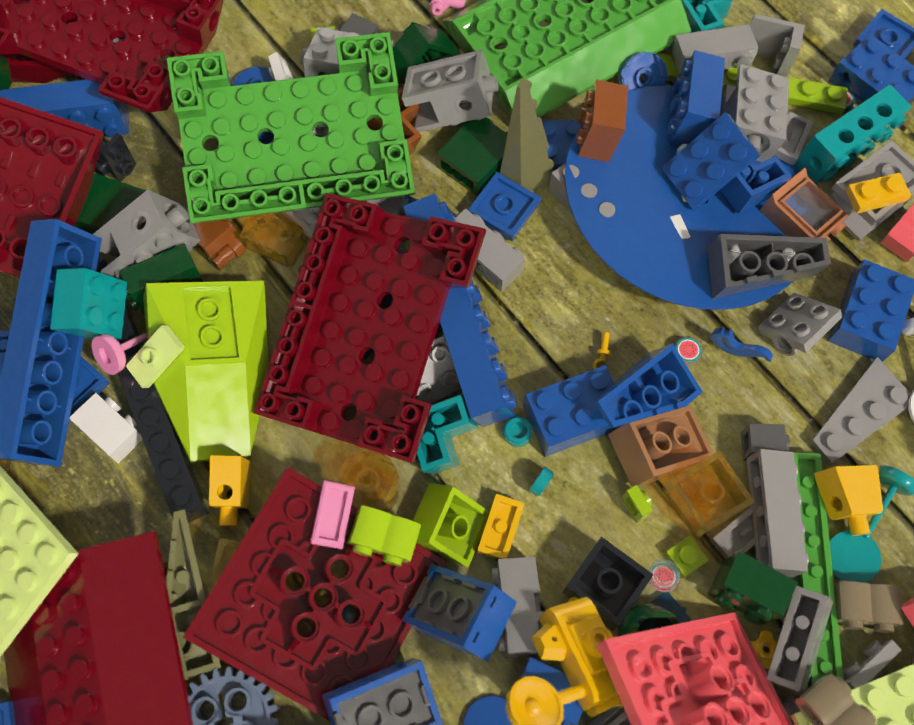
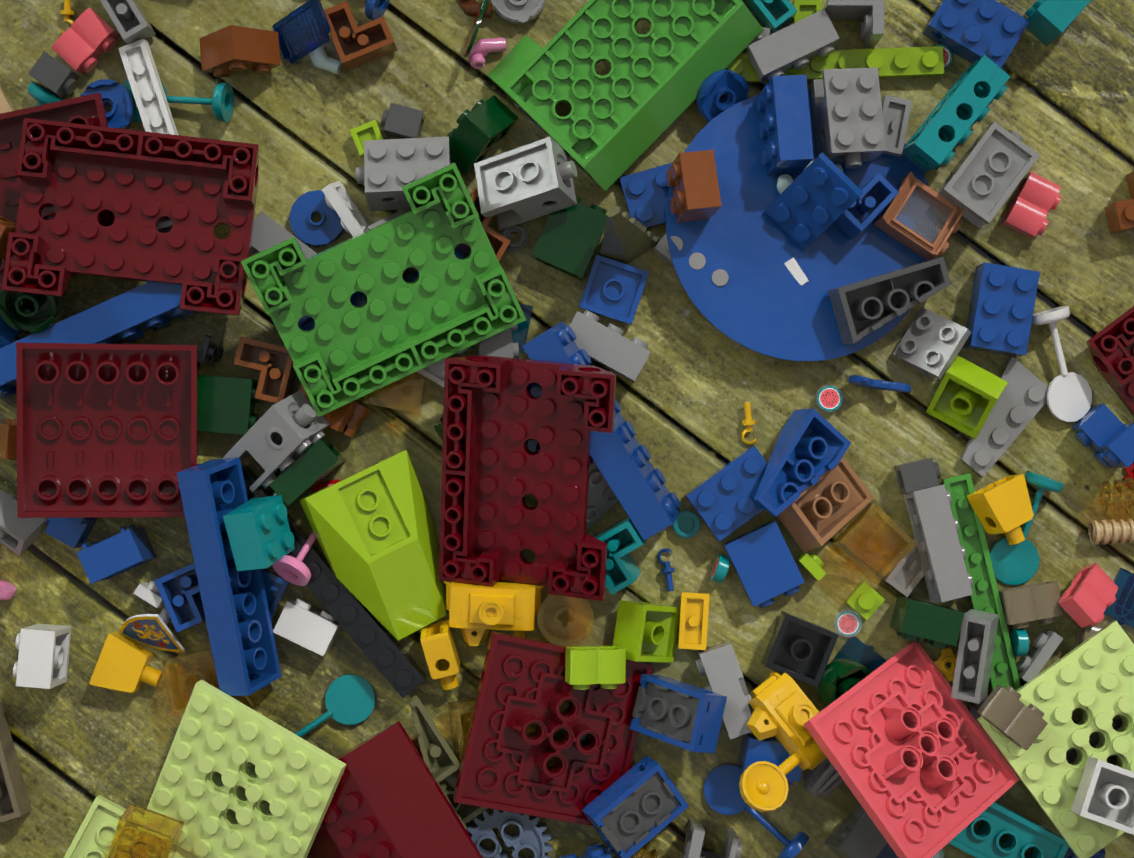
camera: 15 degrees left, 20 degrees up
yellowish green plate [126,325,185,388] -> none
bright pink tile [310,480,355,550] -> none
yellow plate [845,172,912,214] -> none
none -> dark orange brick [234,337,296,403]
none -> teal piece [294,675,375,737]
none -> yellow piece [443,581,544,646]
none -> dark grey plate [501,224,528,251]
none -> blue hand [657,548,675,592]
none -> blue brick [722,521,805,608]
none -> lime slope [926,355,1008,439]
none -> teal tile [1009,628,1029,657]

